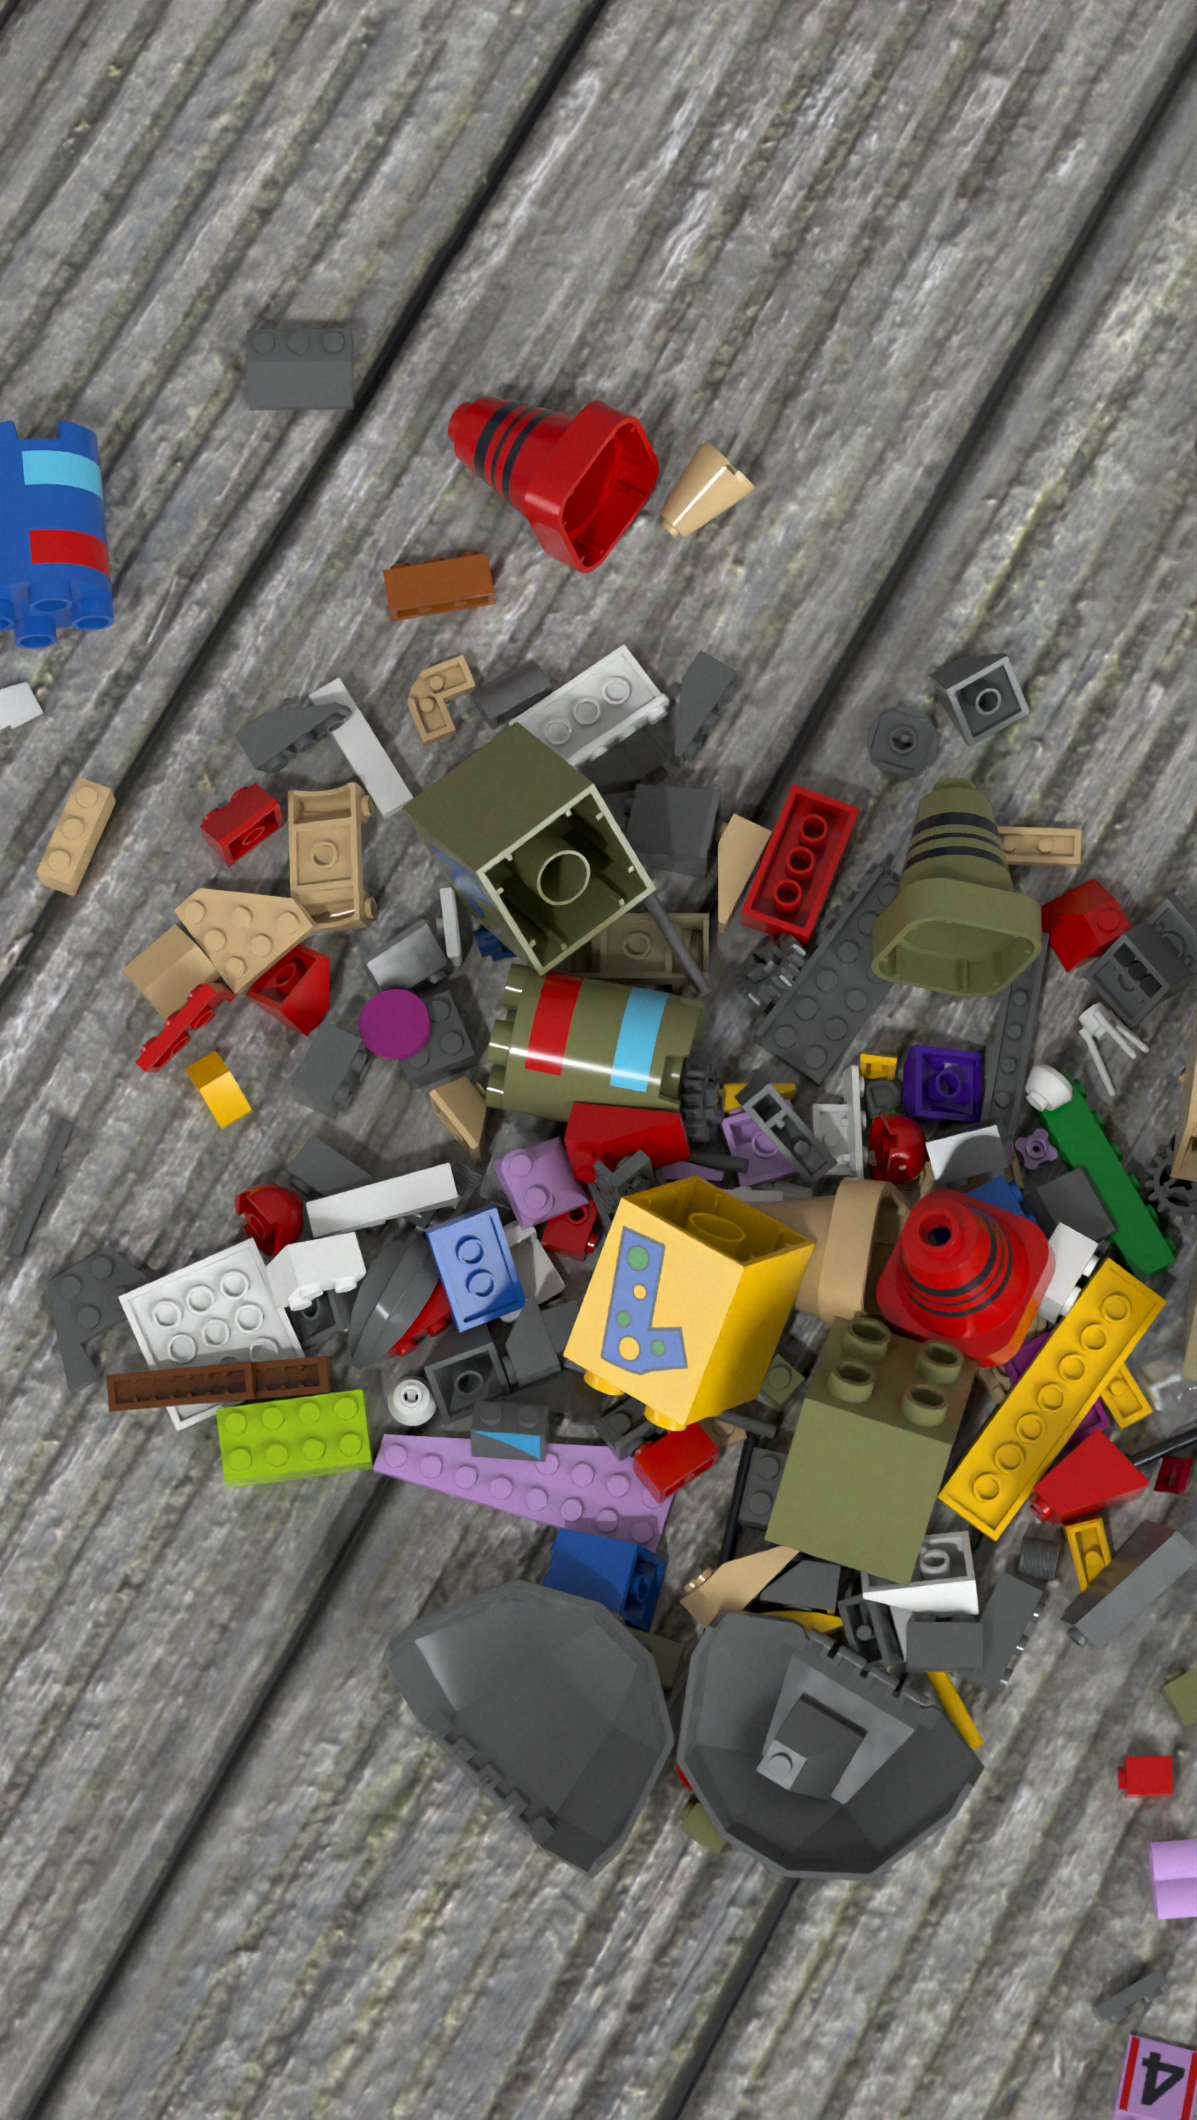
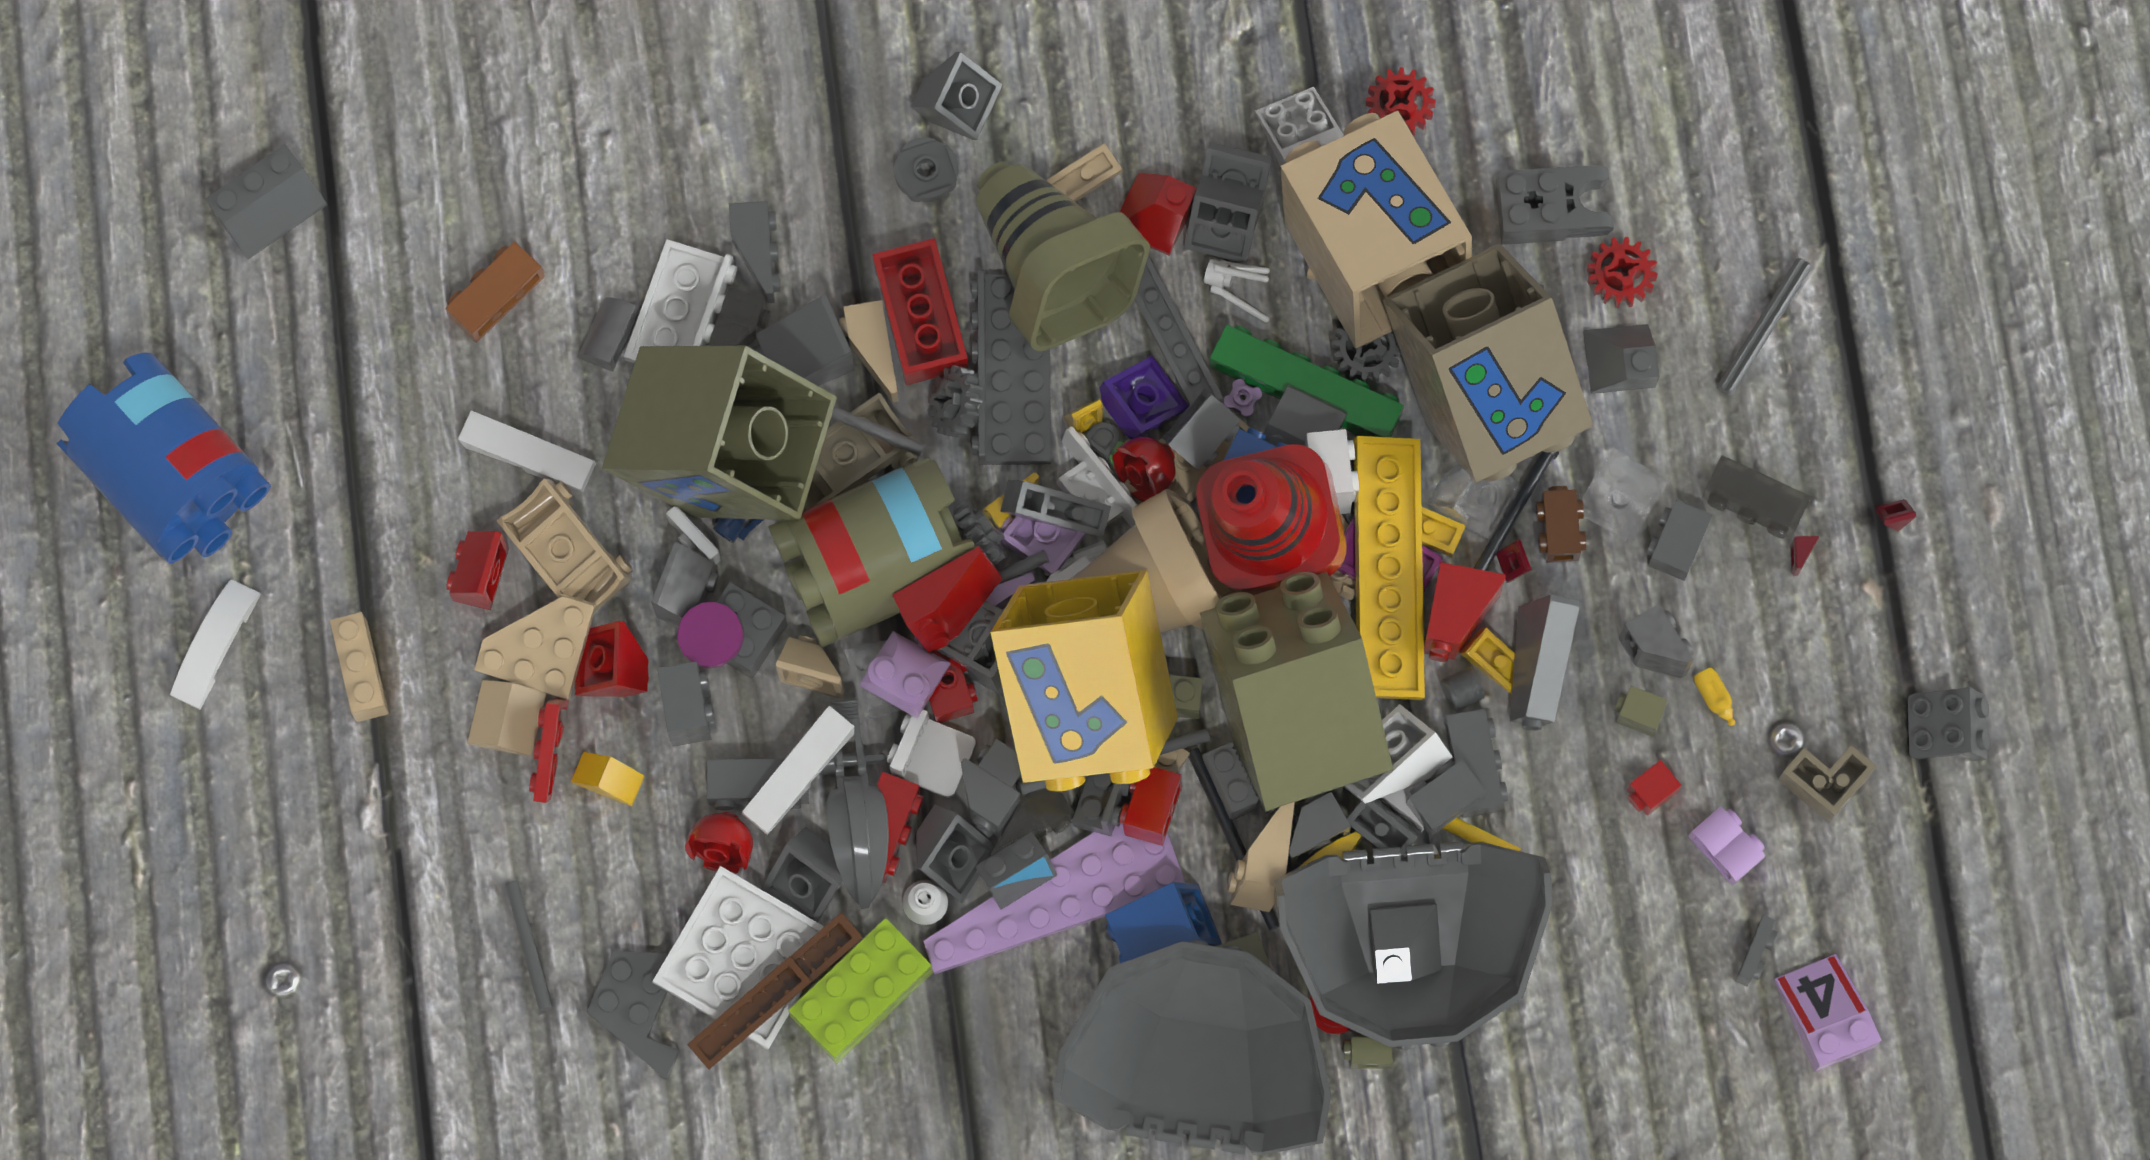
camera: 40 degrees left, 0 degrees up
dark grey slope [234,703,352,773] -> none
white brick [265,1232,367,1311] -> none
tan plate [408,655,477,747] -> none
plate [424,1203,526,1332] -> none
red cone [448,396,659,573] -> none
dark grey bracket [593,1149,657,1210] -> none
tan cone [659,440,755,538] -> none
white cone [1025,1064,1073,1111] -> none

